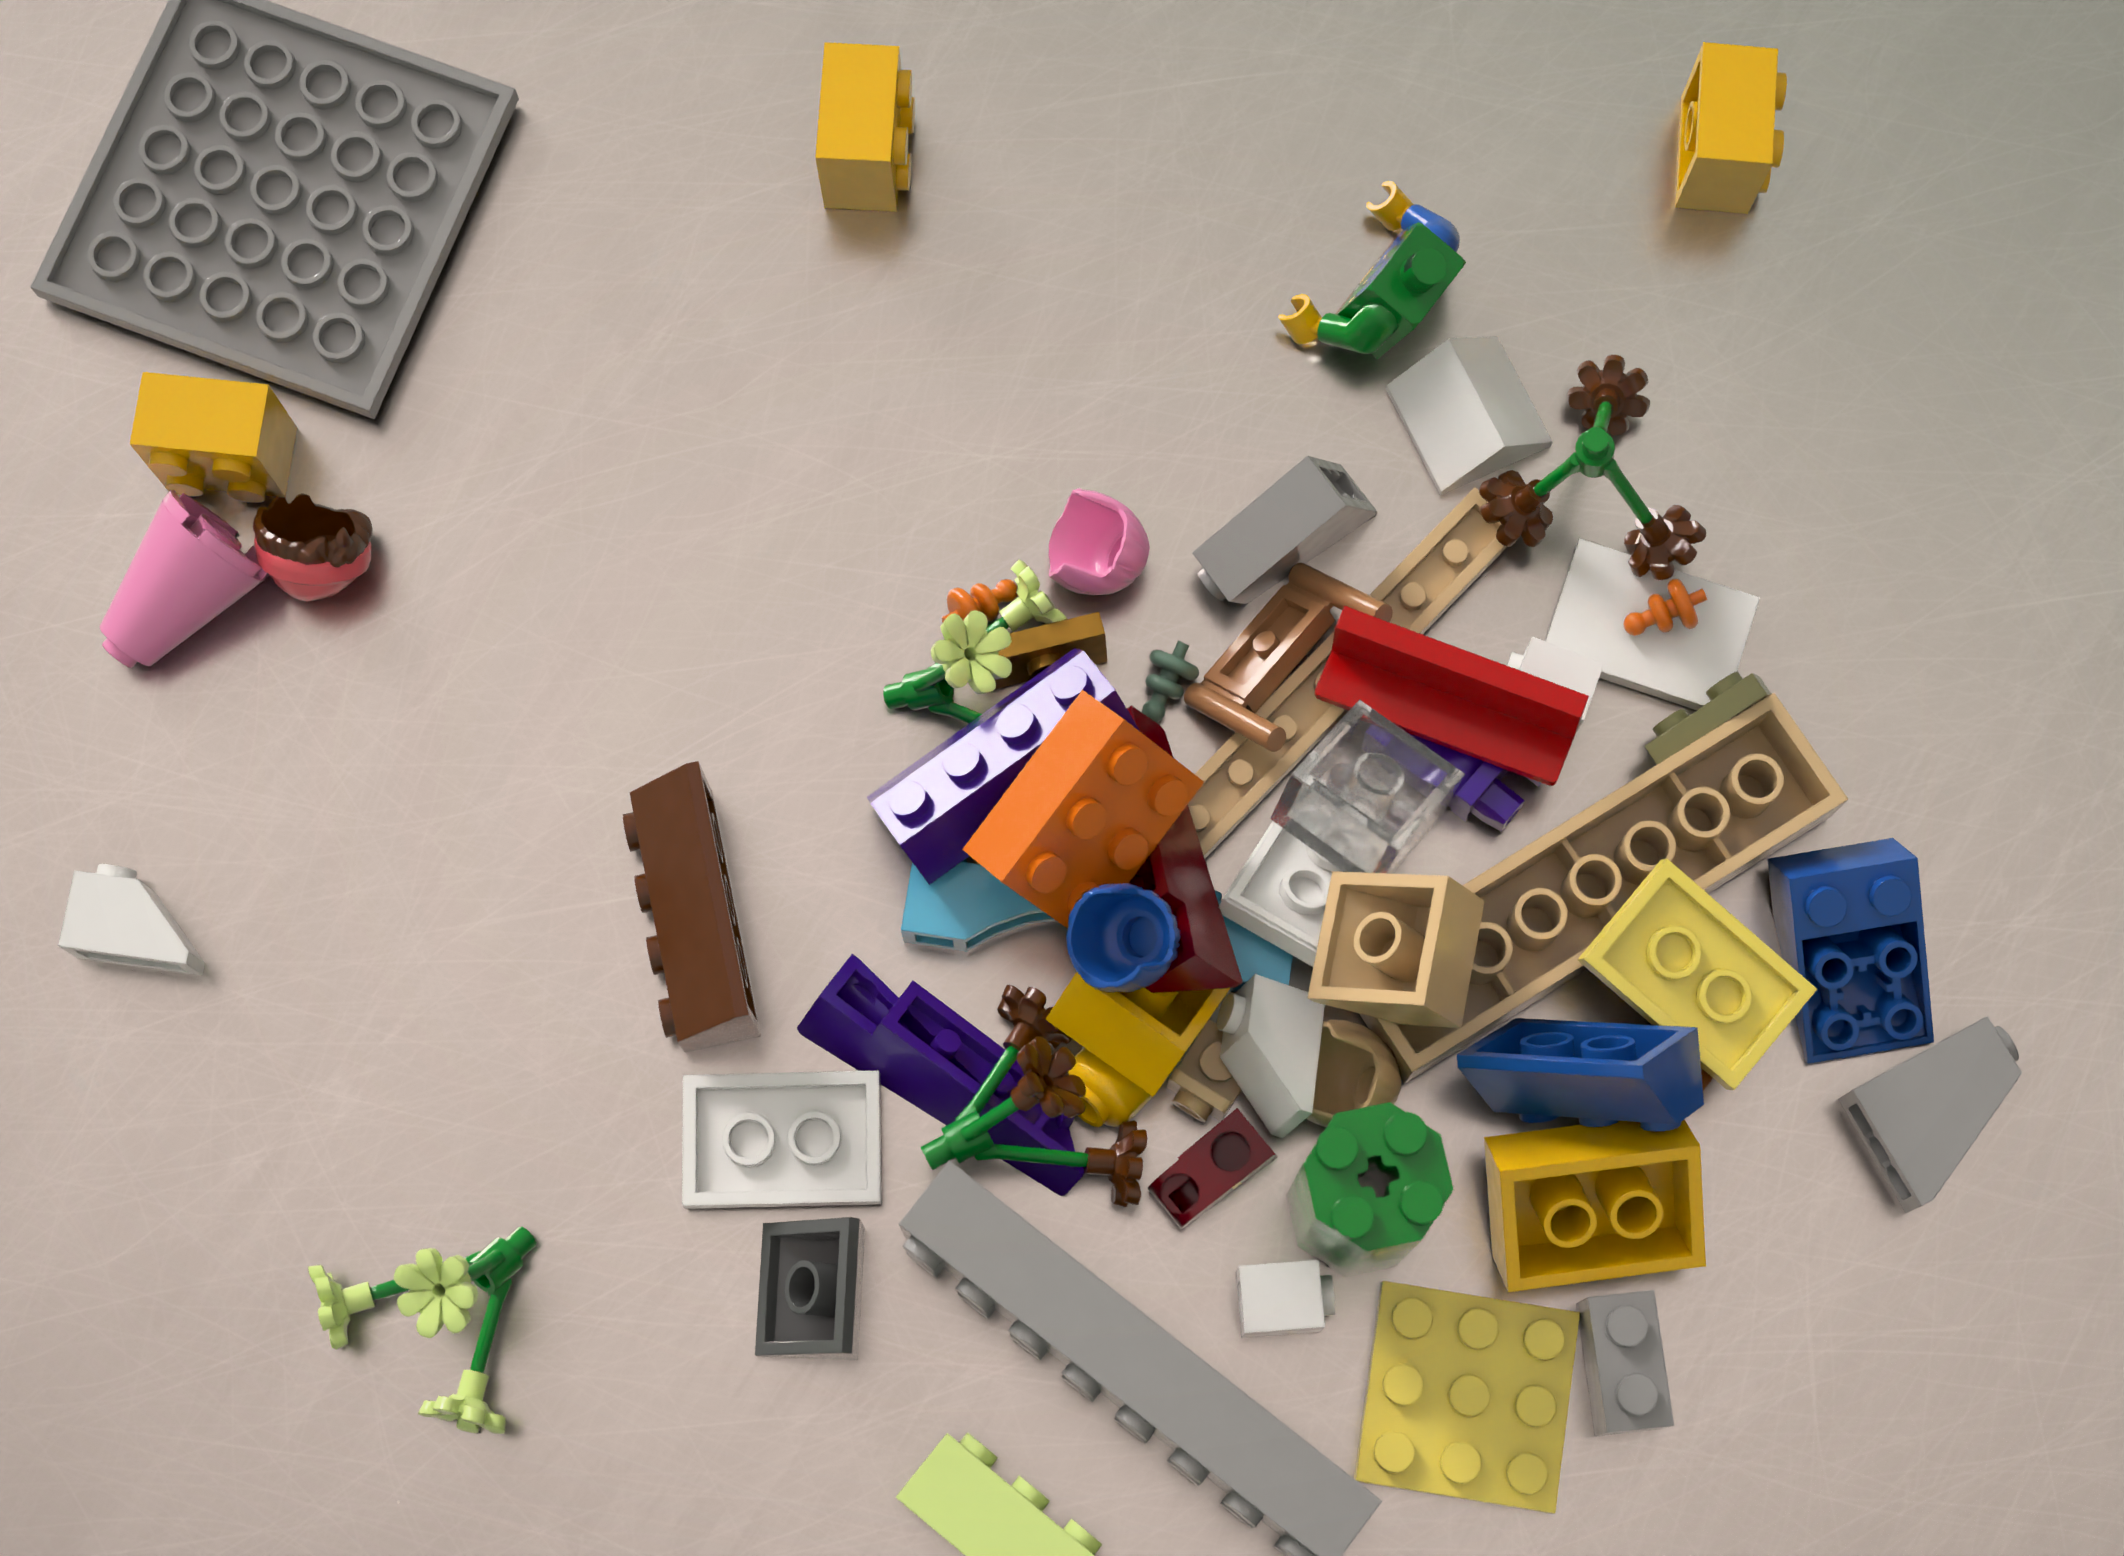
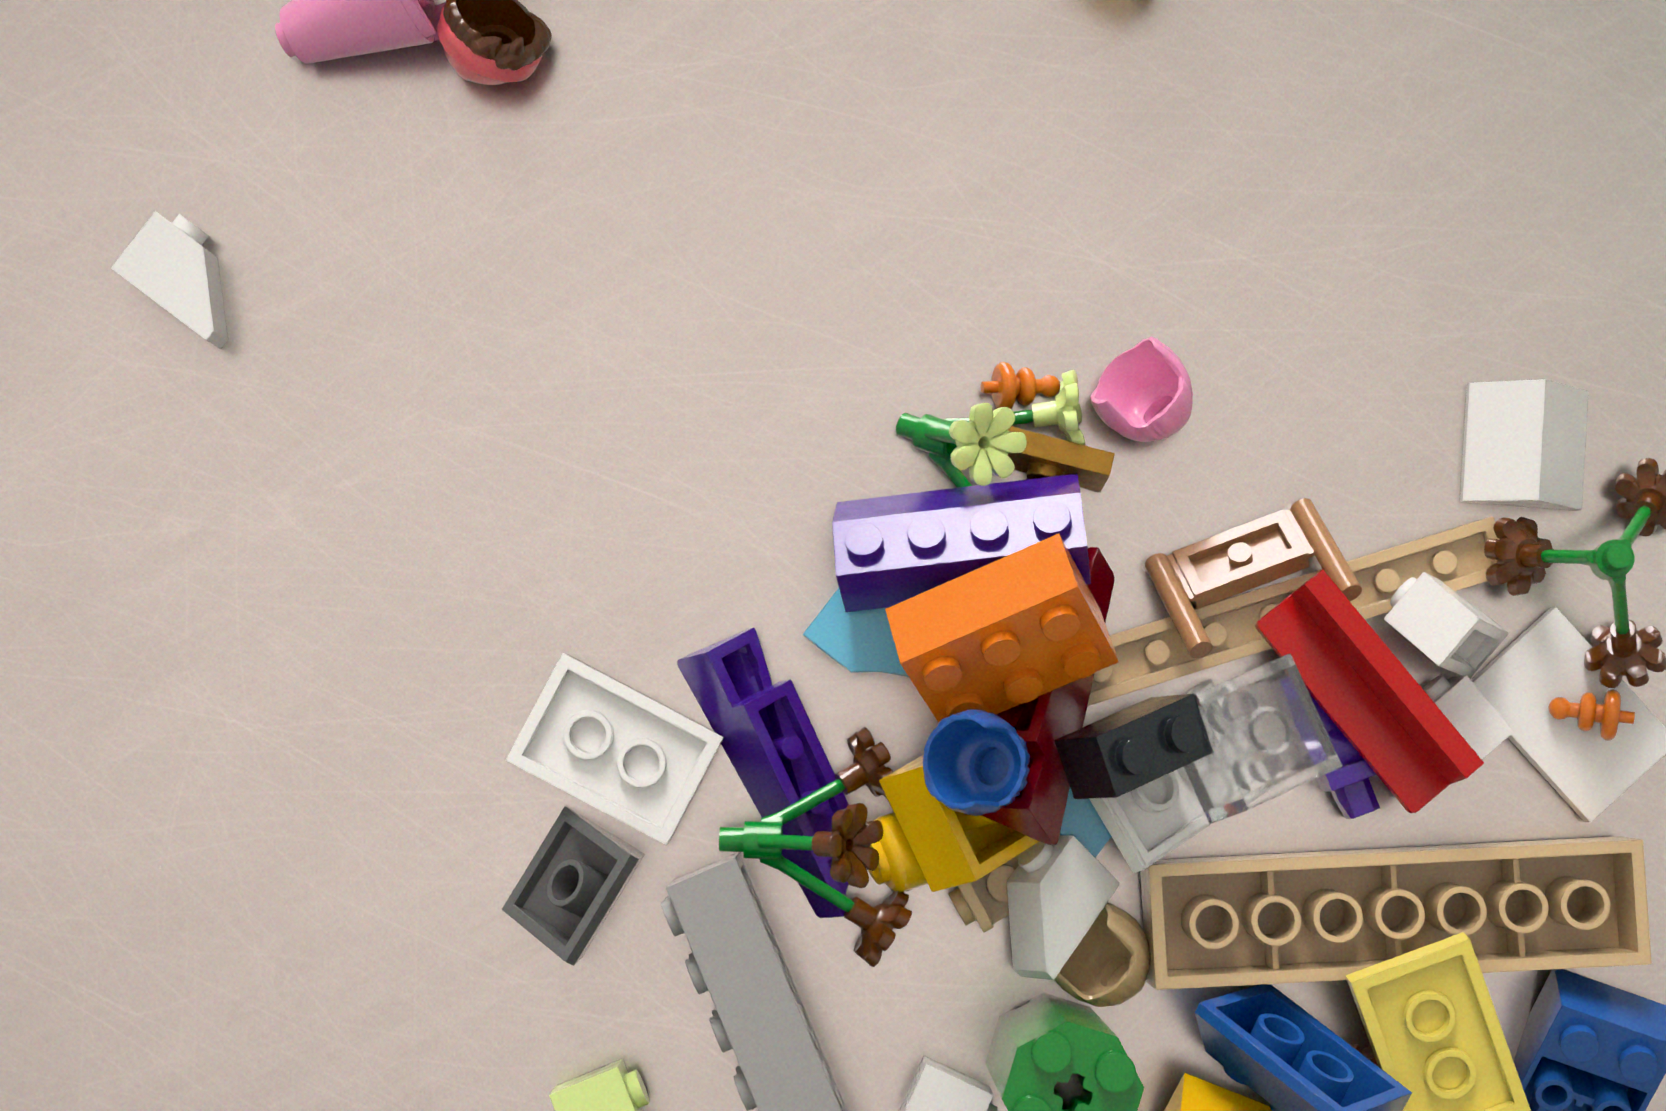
camera: 25 degrees right, 10 degrees up
yellowish green plant [308,1227,536,1434] -> none
reddish brown slope [623,761,761,1052] -> none
sand green hair [1142,641,1199,722] -> none
dark red leg [1148,1108,1278,1229] -> none
light grey slope [1192,456,1378,604] -> none
green torso [1278,181,1466,359] -> none
tan slope [1307,871,1485,1028] -> none
olive plate [1644,671,1771,764] -> none
none -> black brick [1054,693,1214,799]
none -> white slope [1384,572,1509,679]

